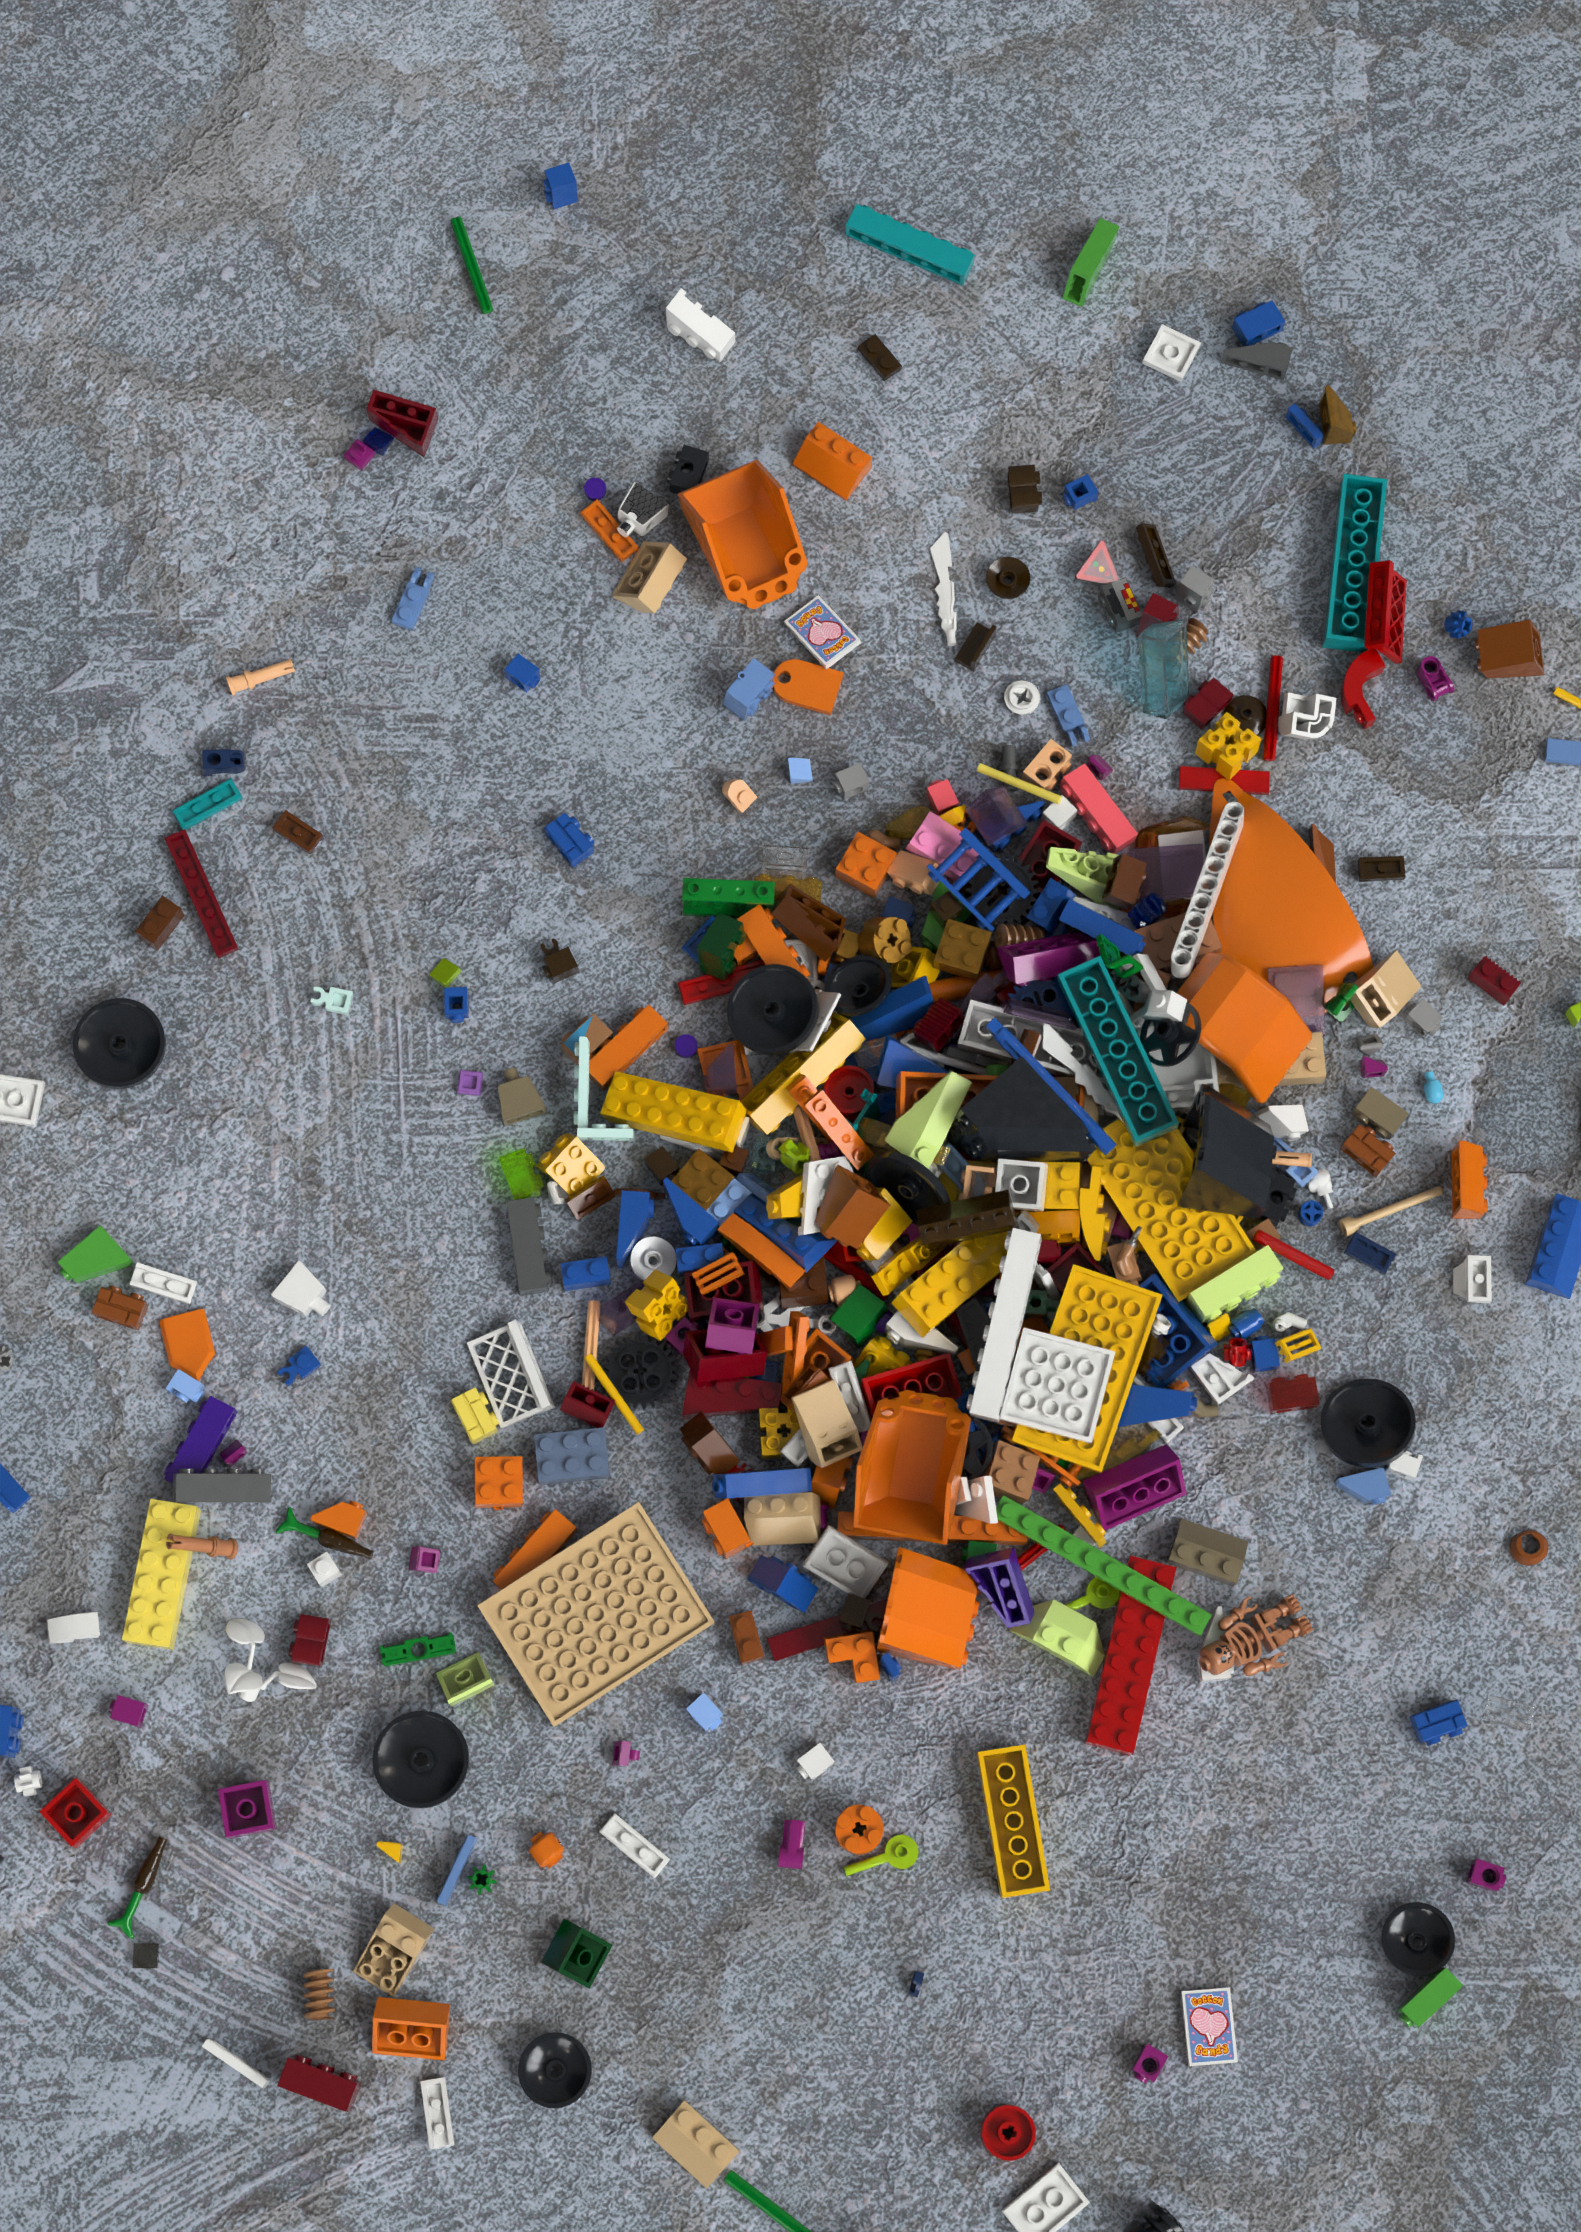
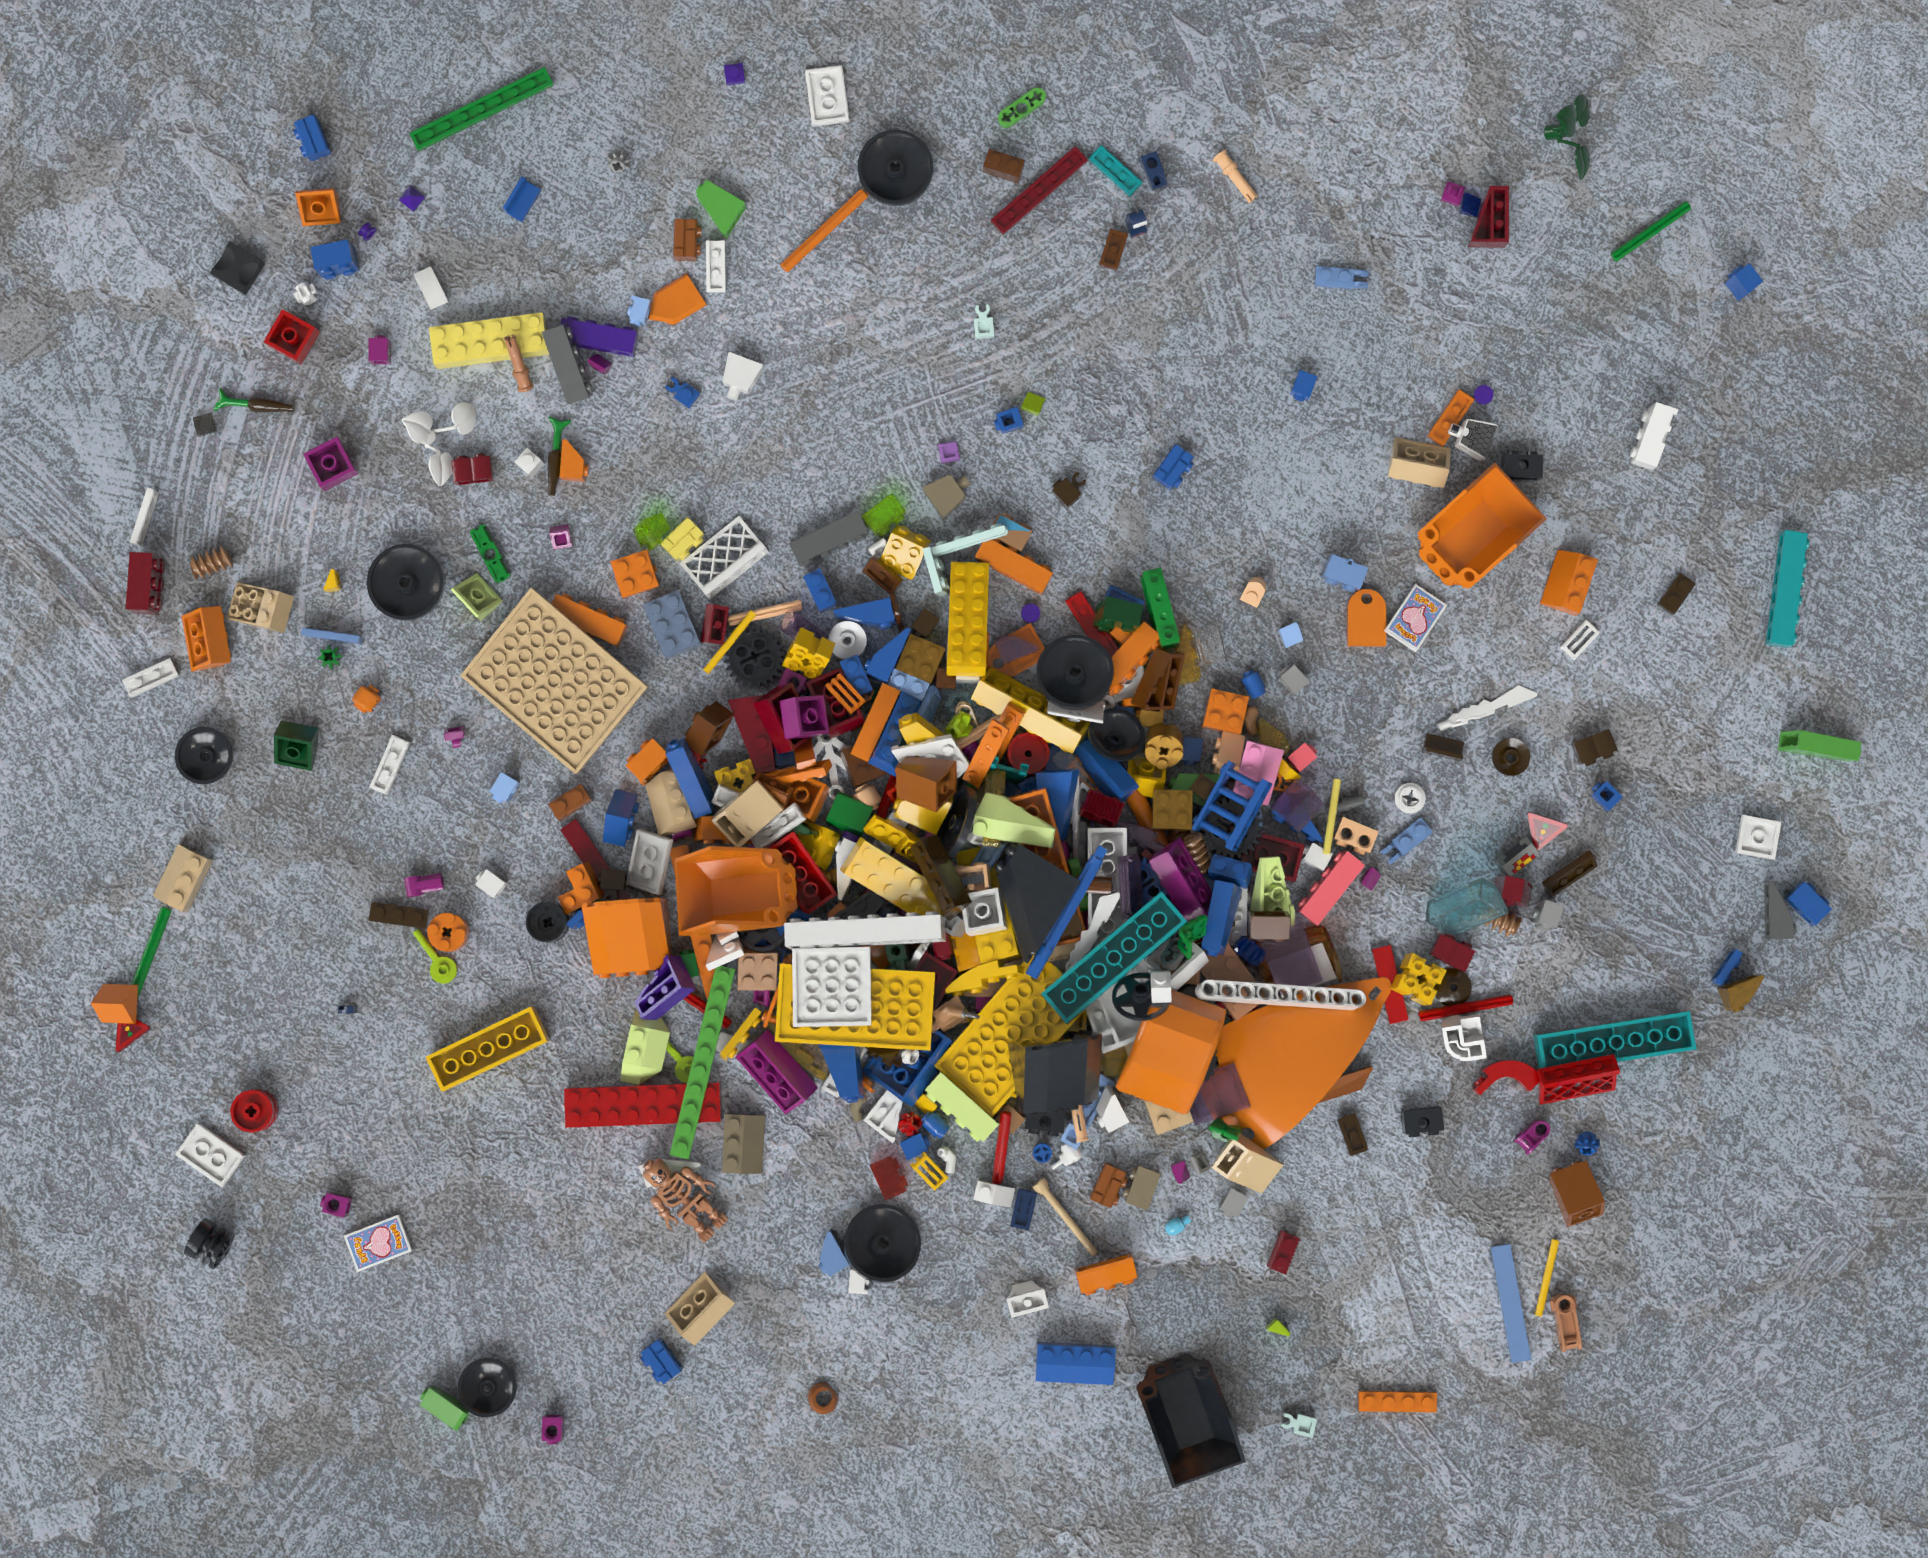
camera: 75 degrees right, 10 degrees up
none -> dark brown plate [368,902,430,929]
none -> black wheel [526,902,570,943]
none -> clear neon green brick [633,513,670,551]
none -> tan slope [664,1272,735,1346]
none -> orange axle [781,189,868,272]
none -> white slope [973,1179,1015,1208]
none -> bright green beam [998,88,1046,128]
none -> dark blue leg [1125,209,1147,238]
none -> blue brick [1241,669,1266,699]
none -> black brick [1400,1106,1444,1137]
none -> dark green plant [1544,94,1590,180]
none -> white tile [1560,619,1601,661]

